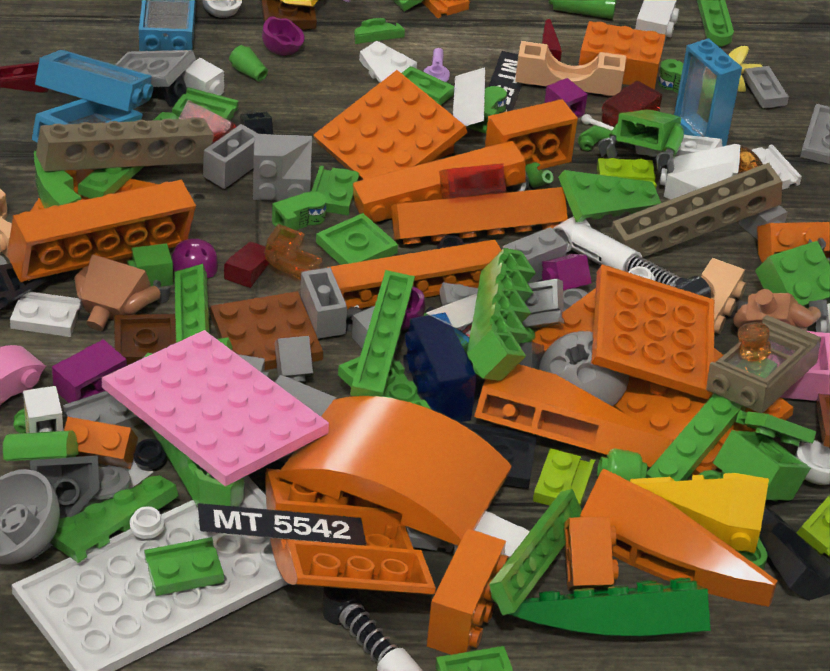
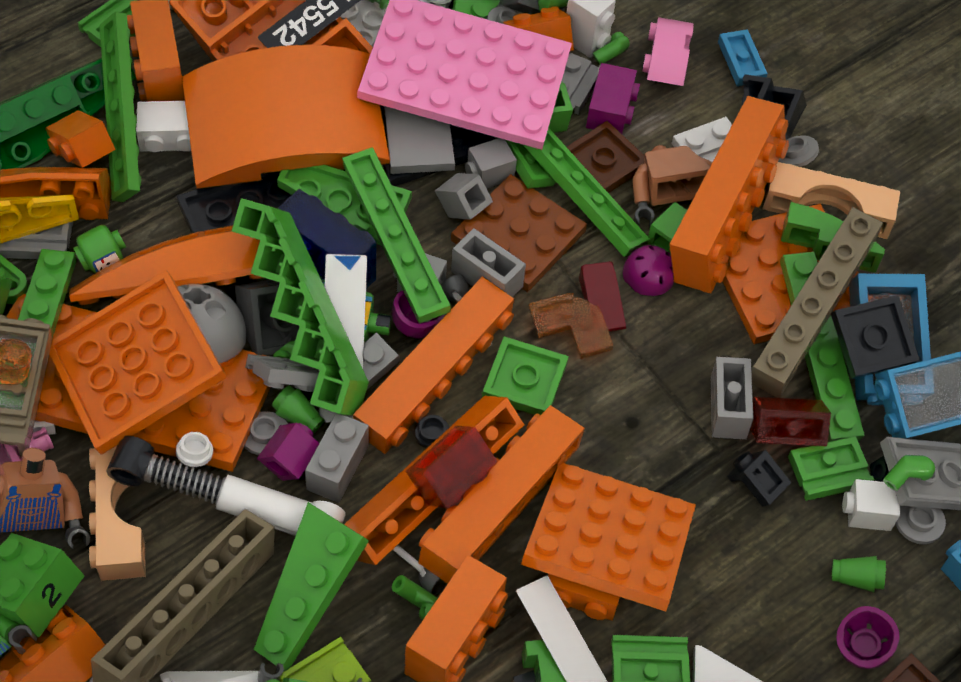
camera: 145 degrees right, 15 degrees up
light grey slope [253,134,312,201] -> none
bright green leg [272,191,326,240] -> none
bright green plate [312,166,359,215] -> none
lime plate [533,448,595,507] -> none
none -> black plate [831,295,920,379]
none -> bright green arm [883,455,935,491]

